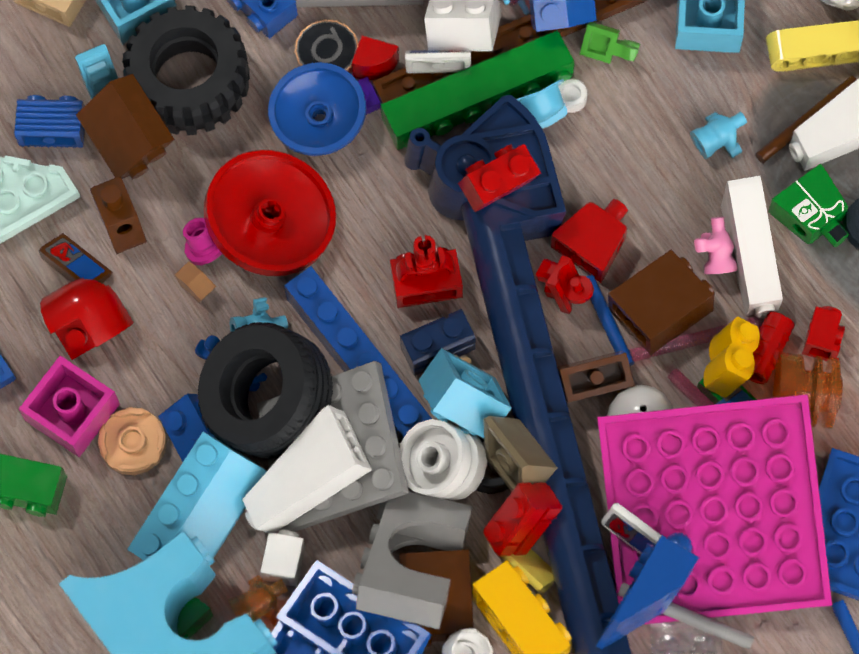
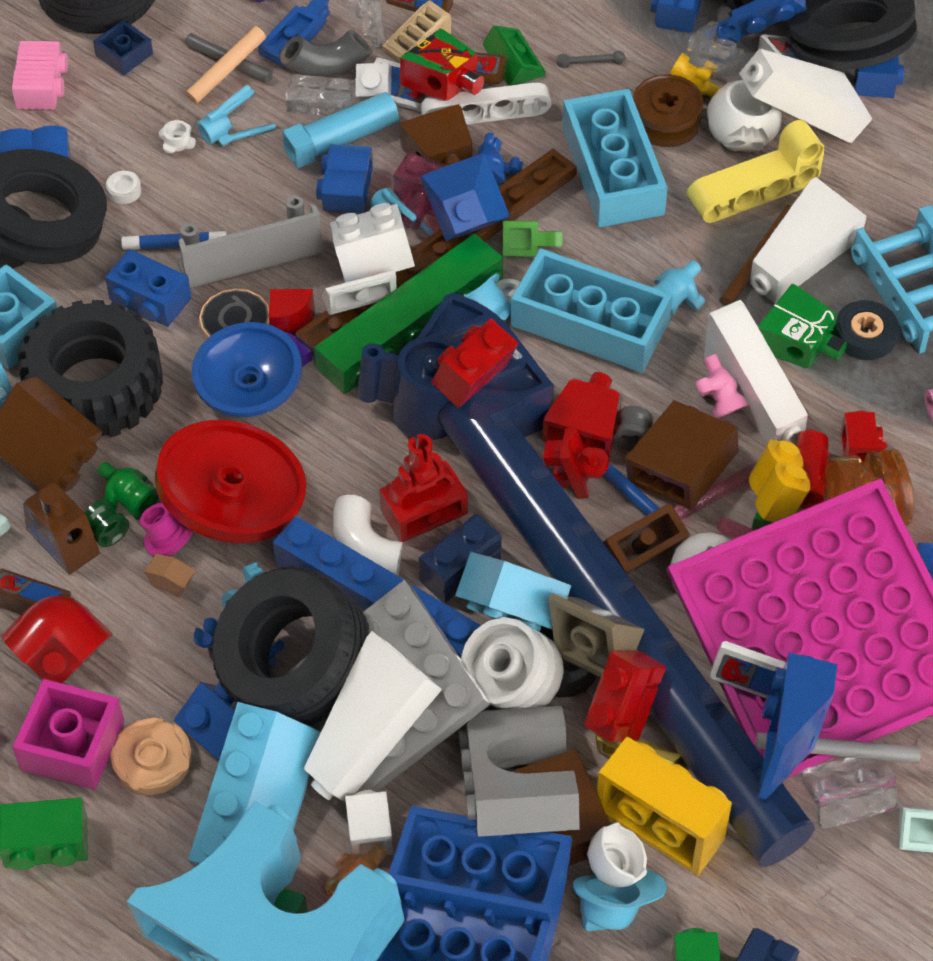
camera: 20 degrees left, 15 degrees down
none -> dark green wheel [84,499,130,547]
none -> green piece [97,461,159,520]
none -> white cylinder [333,495,403,576]
none -> medium azure brick [511,248,673,373]
none -> dark grey wheel [613,406,654,451]

